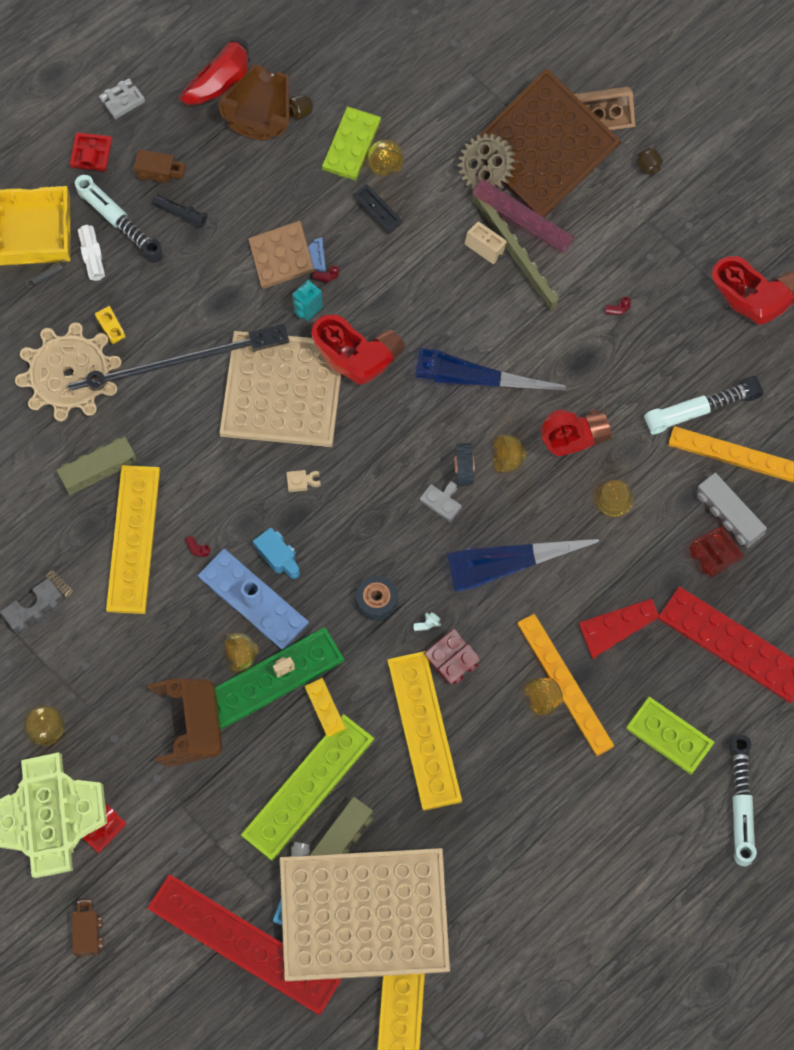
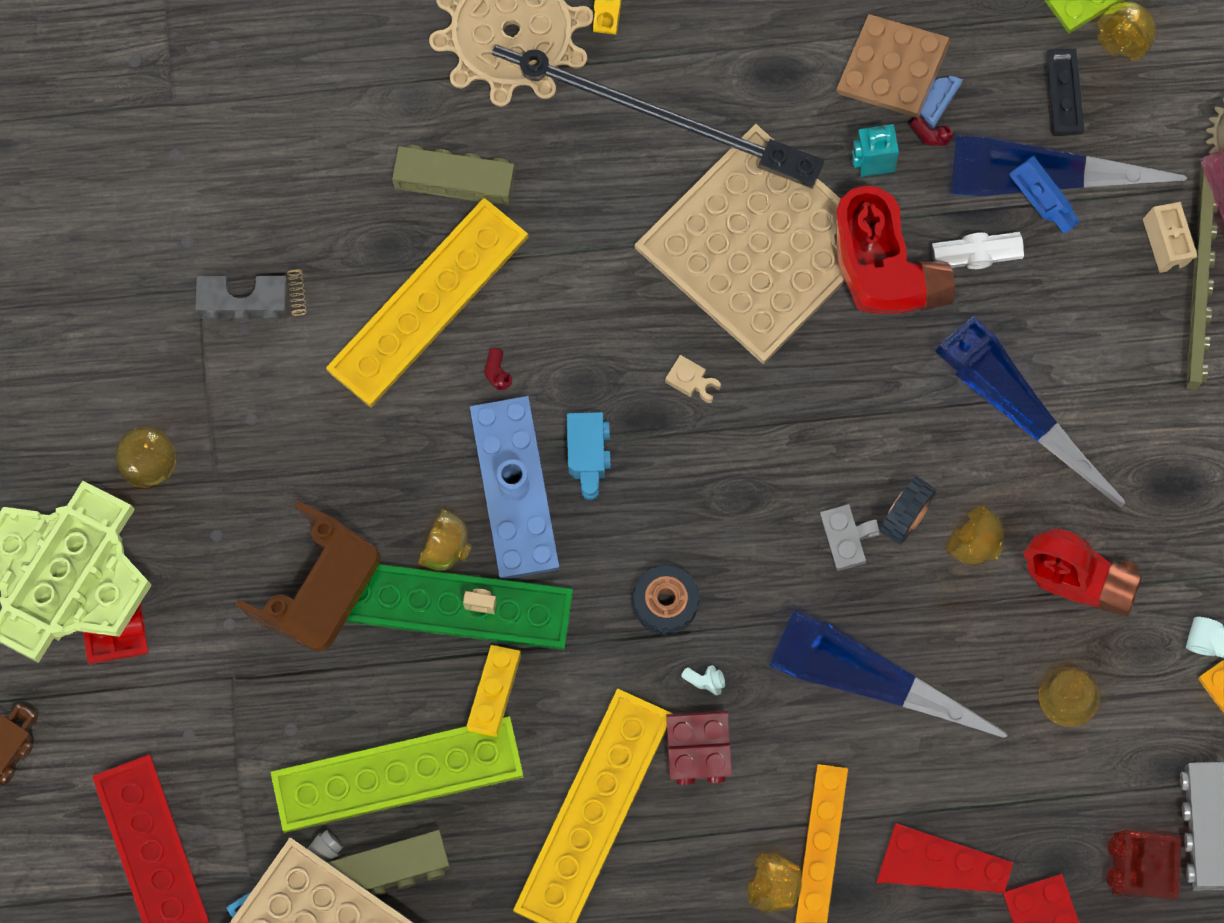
camera: 40 degrees right, 5 degrees up
none -> white piece [932,232,1024,269]
none -> clear blue plate [951,134,1188,196]
none -> blue hinge [1009,156,1079,234]

